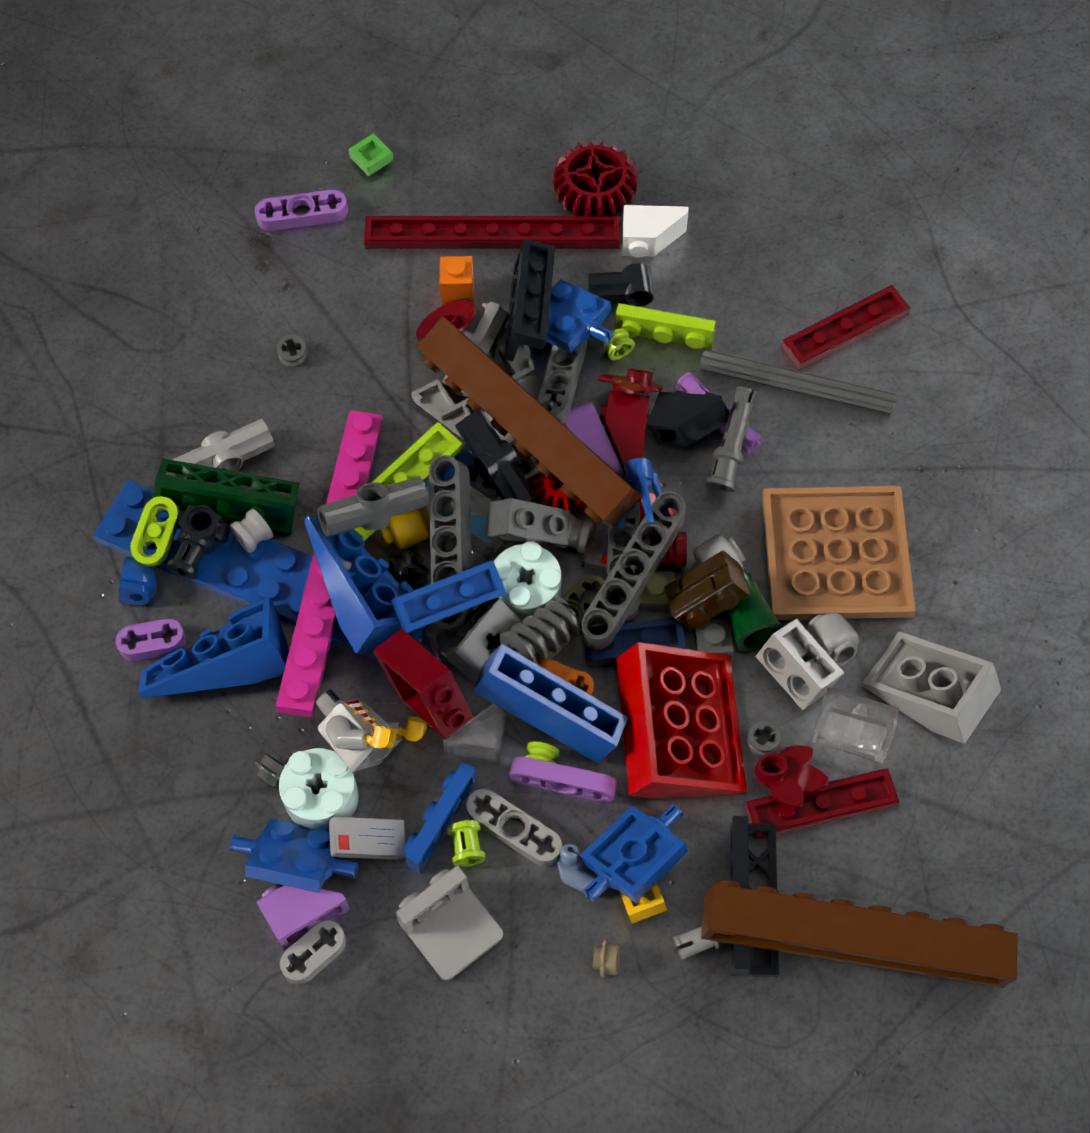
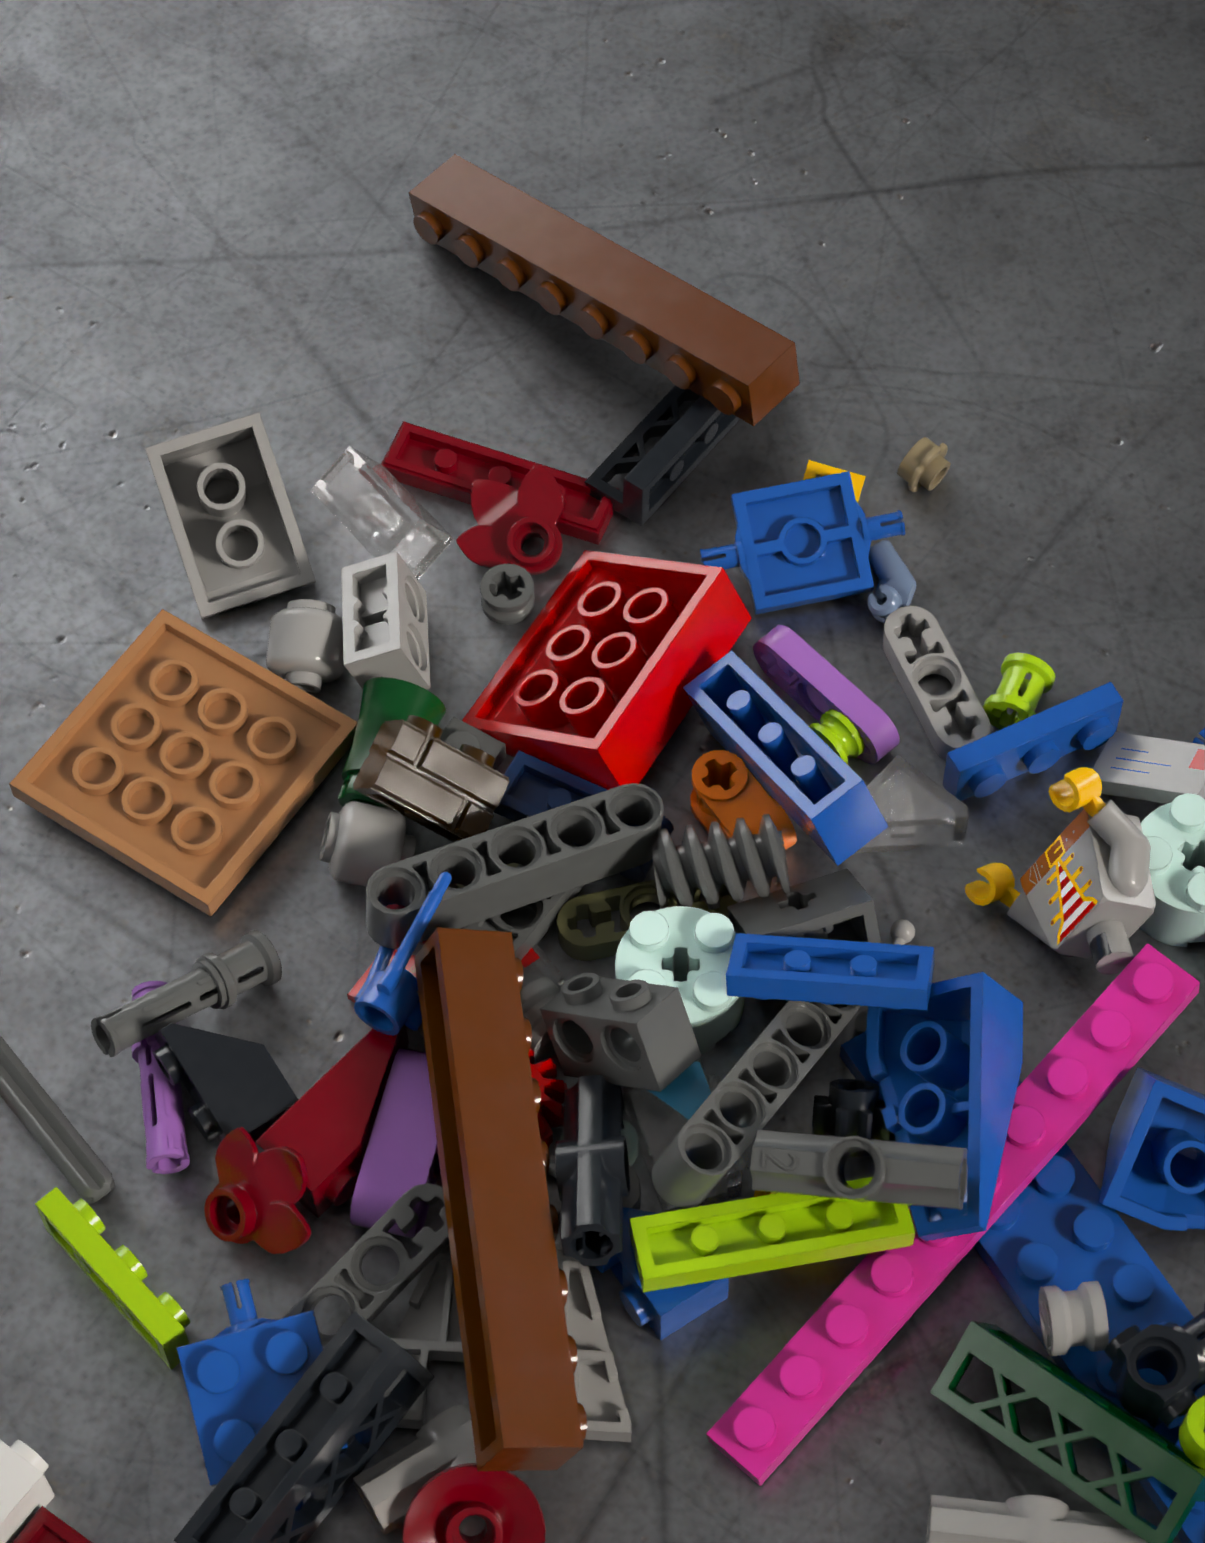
camera: 145 degrees left, 5 degrees down
dark red window [373,628,474,740] -> none
light grey bracket [395,865,503,981] -> none
black piece [588,263,654,307] -> none
lime bush [601,328,635,361] -> none
light grey pin [673,926,723,960] -> none

